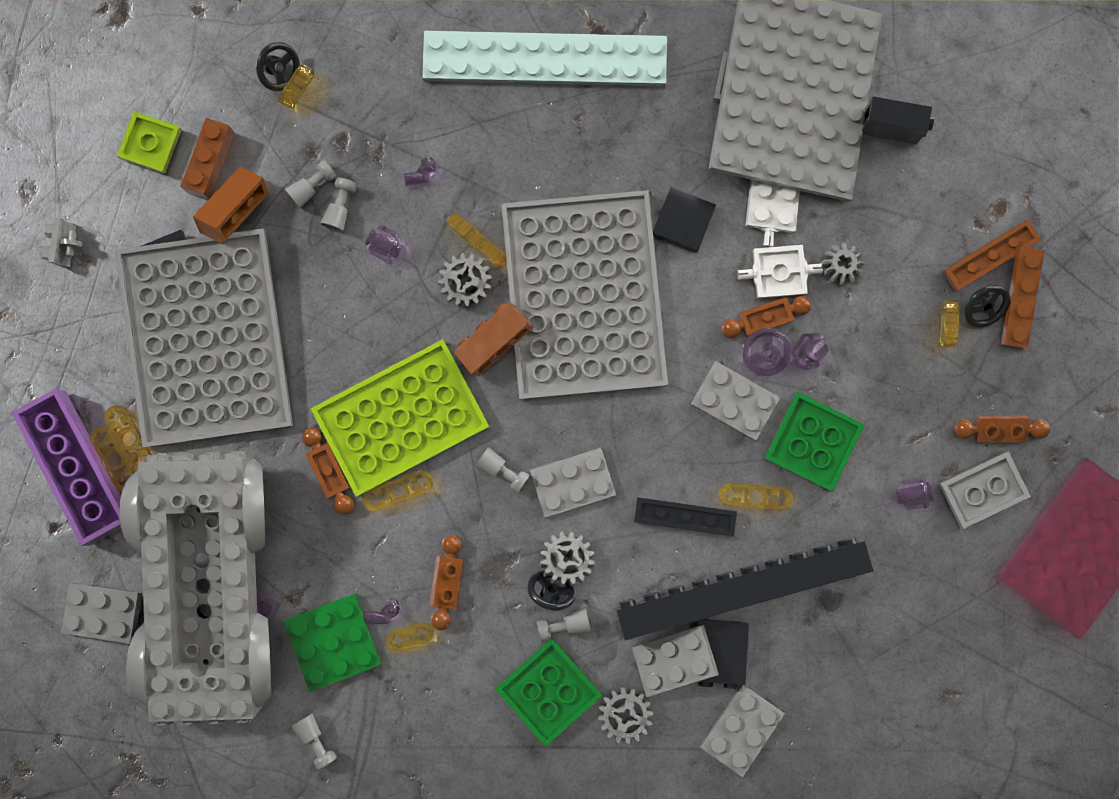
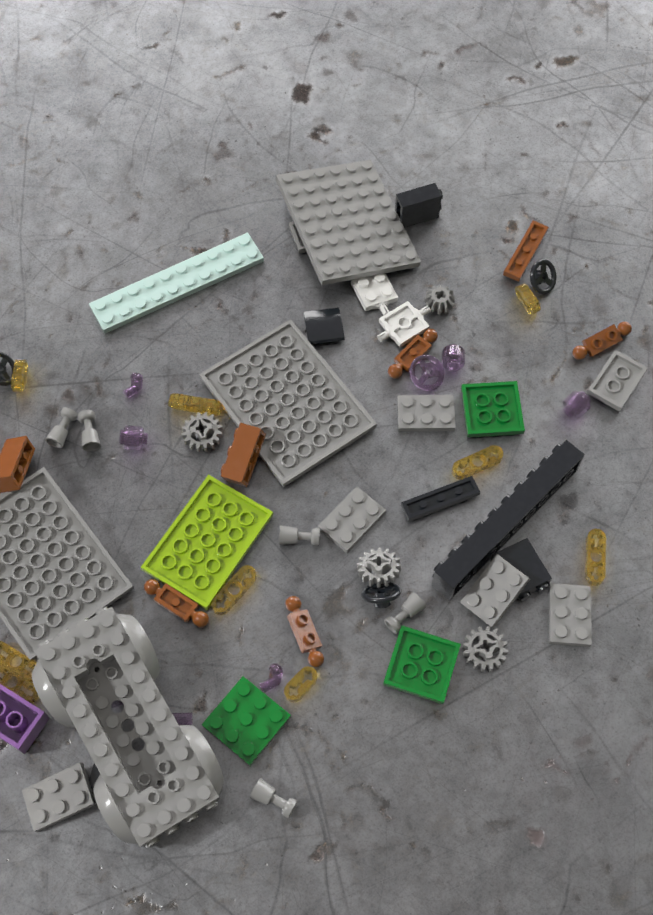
camera: 30 degrees left, 20 degrees down
dark orange plate [1001,246,1045,349] -> none
none -> clear yellow beam [585,528,606,586]

